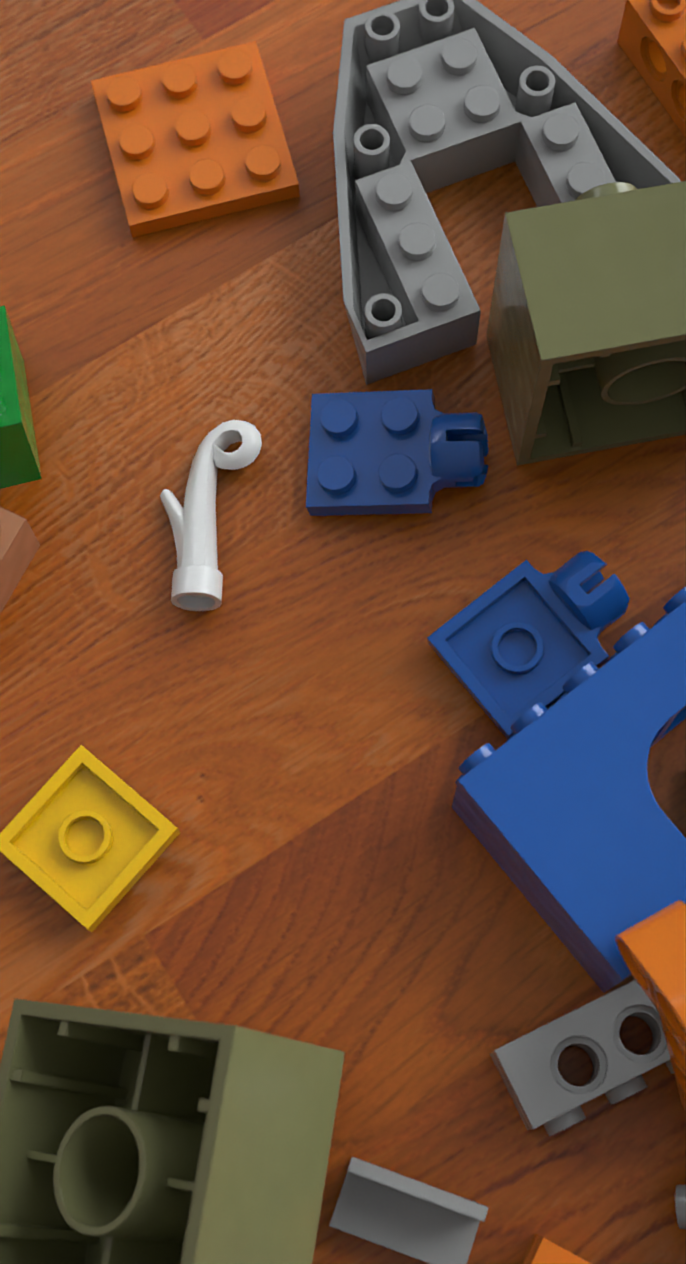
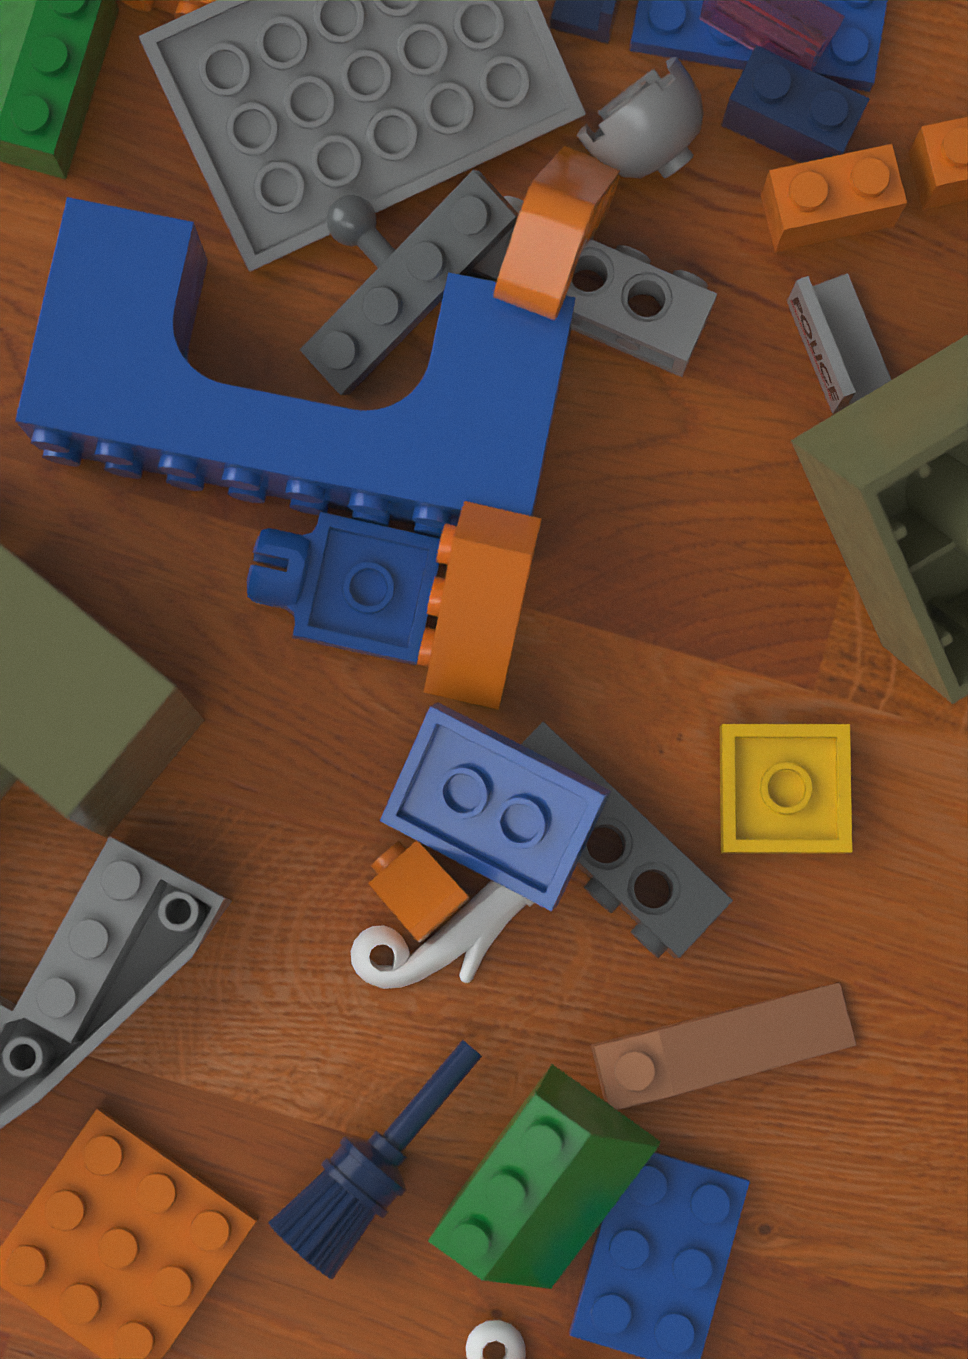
camera: 135 degrees left, 10 degrees up
blue plate [306,389,488,516] -> none
none -> dark blue piece [268,1039,482,1280]
none -> orange slope [368,841,469,943]
none -> plate [380,702,611,911]
none -> orange brick [417,501,541,710]
none -> dark grey brick [521,722,733,958]

